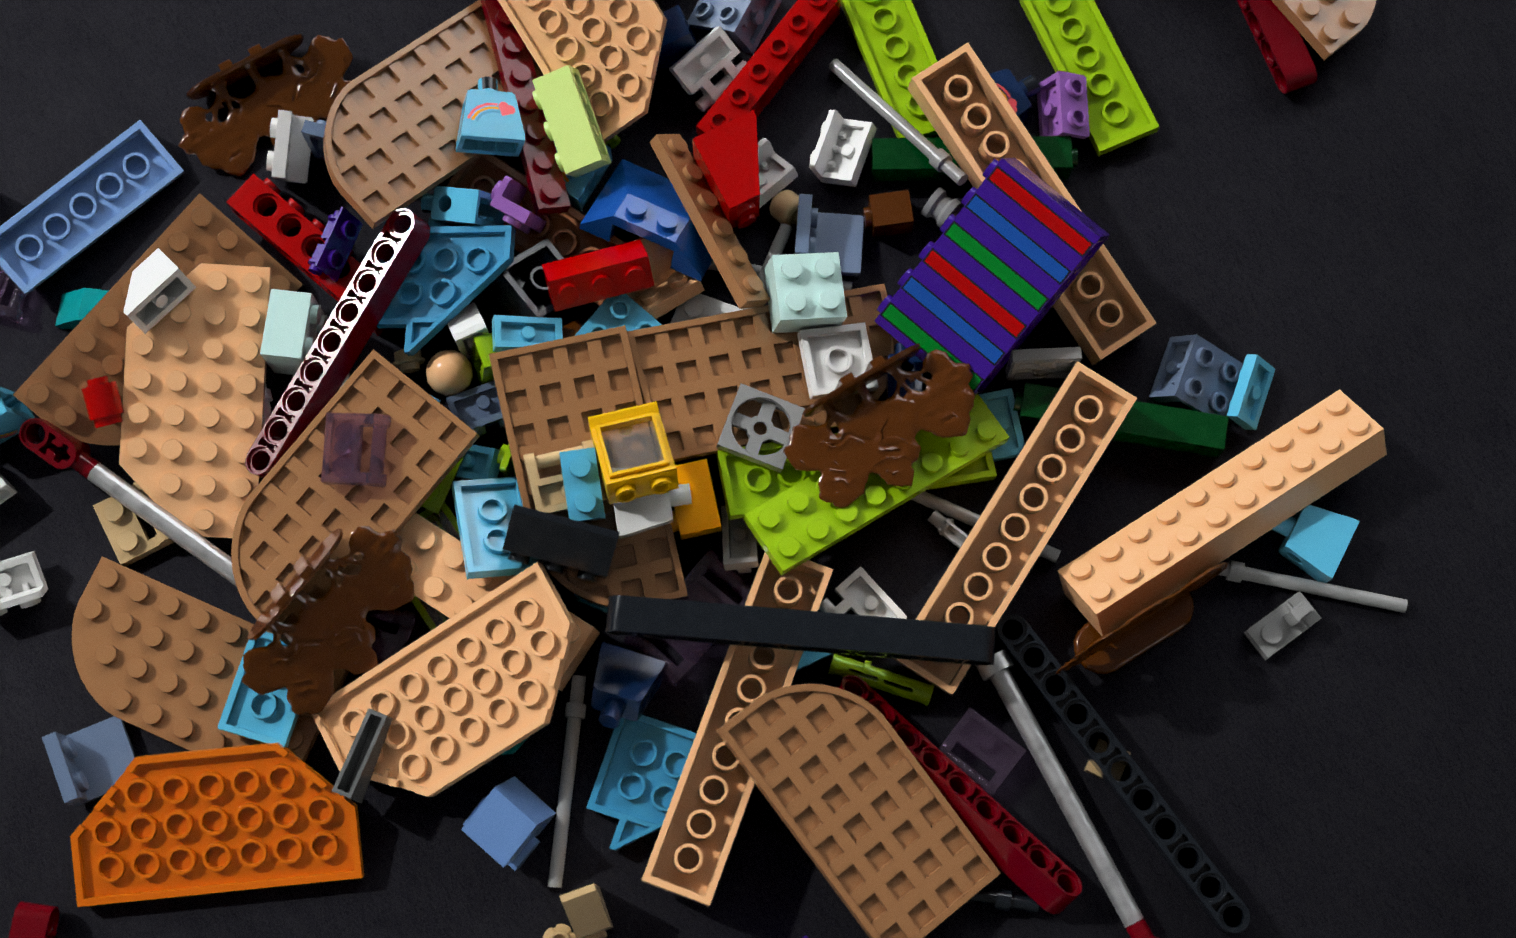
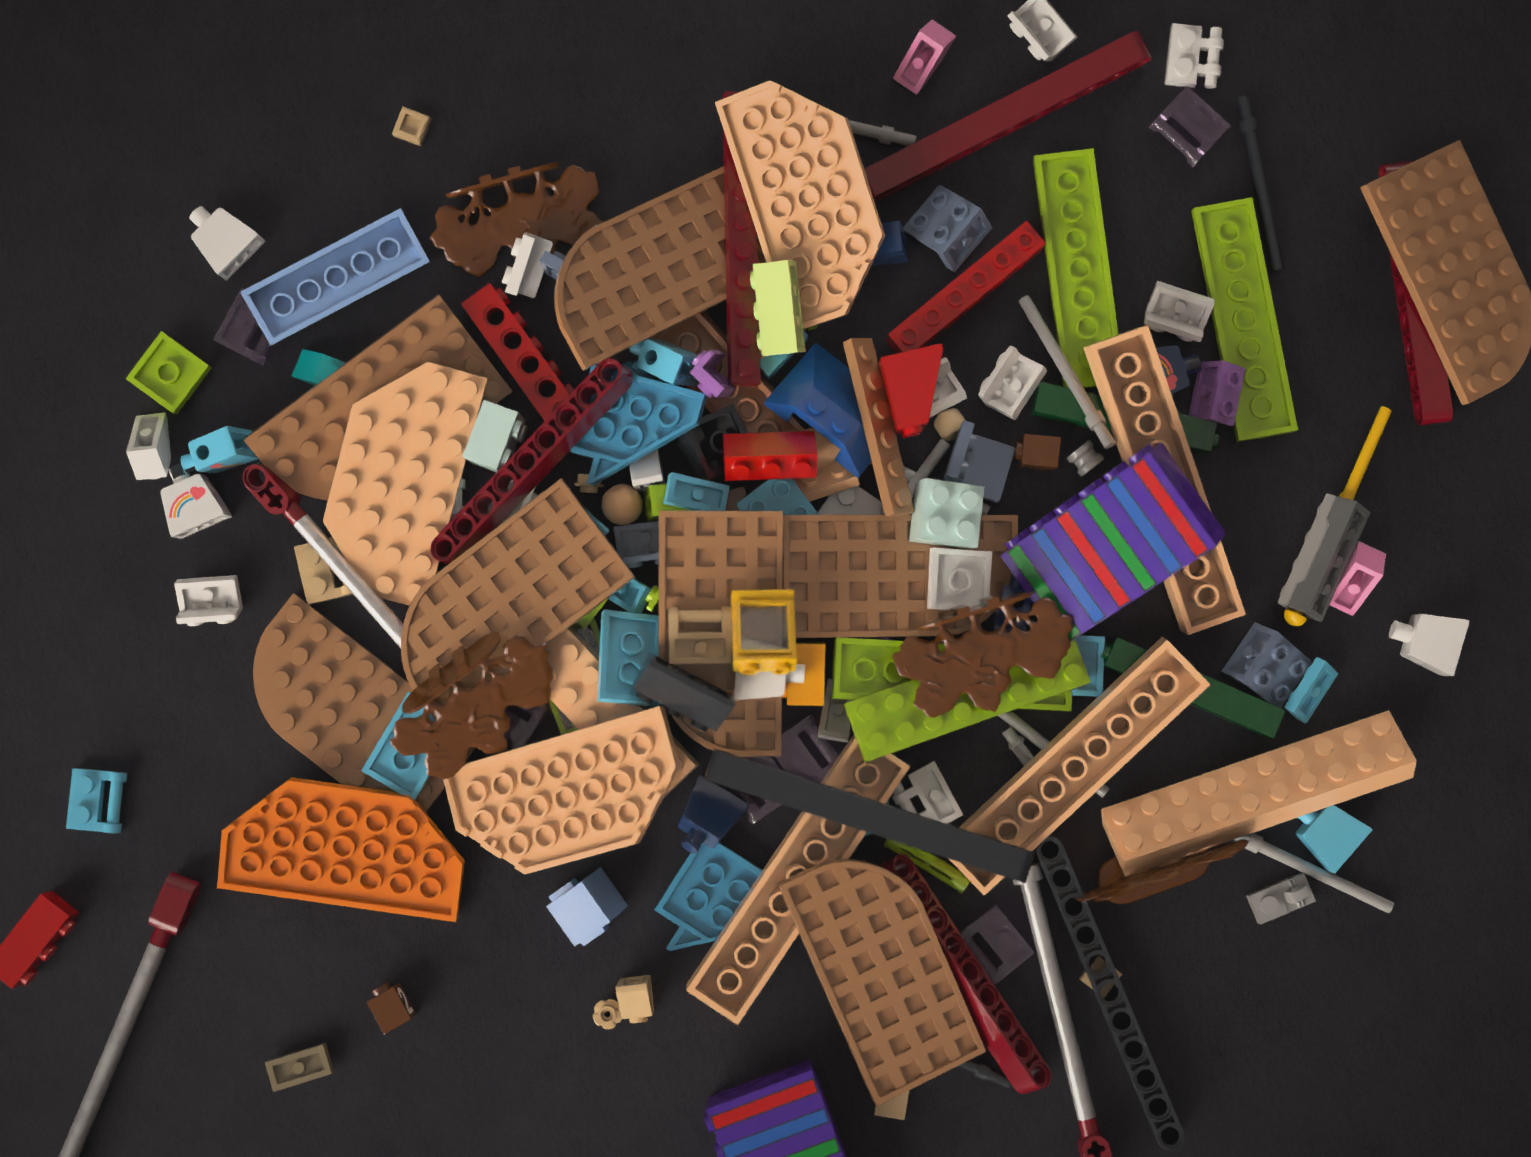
camera: 20 degrees right, 10 degrees up
sand blue bracket [42,716,136,807] -> none
red brick [81,376,124,428] -> none
white slope [124,248,196,334] -> none
dark purple hinge [308,207,363,282] -> none
plate [321,413,391,487] -> none
dark grey piece [332,708,393,803] -> none
medium azure torso [456,77,525,157] -> none
light grey bar [548,675,587,888] -> none
medium azure plate [559,447,605,522] -> none
white plate [669,26,747,112] -> none
light grey piece [716,383,805,473] -> none
light grey piece [1005,347,1082,381] -> none
none -> tan tile [392,107,432,146]
none -> white bracket [1144,281,1215,342]
none -> piece [1278,406,1392,626]
none -> bright pink slope [1330,541,1386,616]
none -> white torso [1389,614,1470,676]

